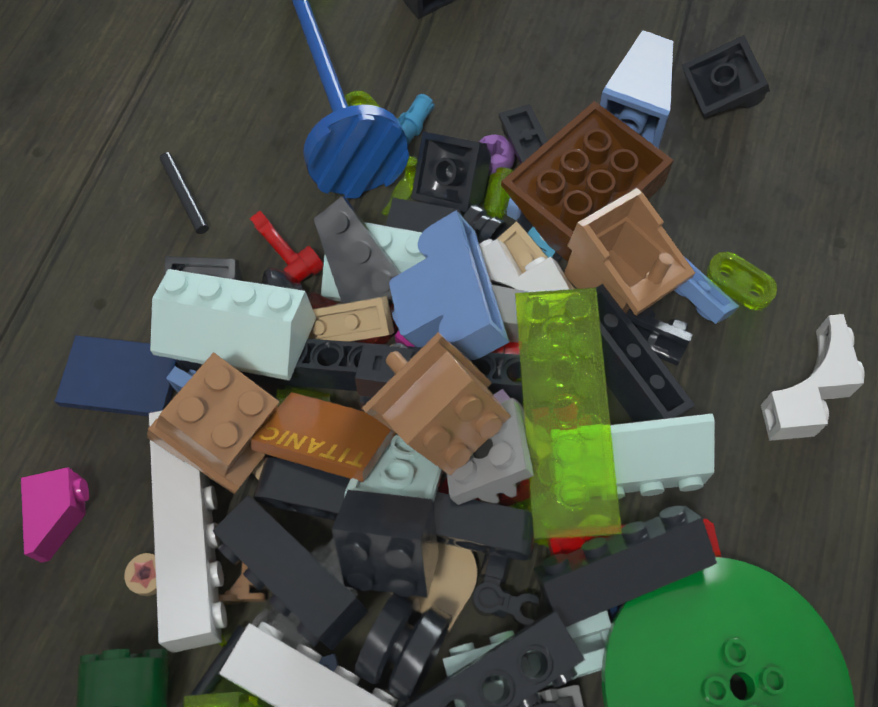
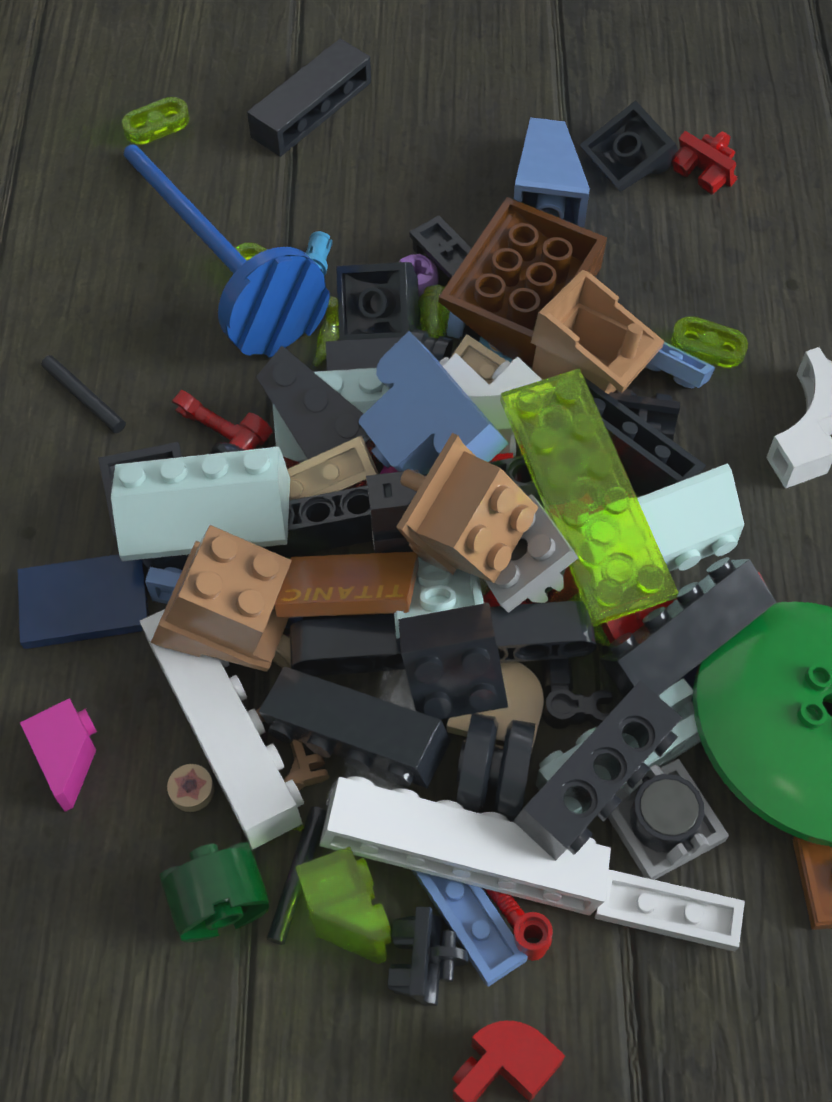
camera: 20 degrees left, 5 degrees down
none -> red hips [672,131,737,194]

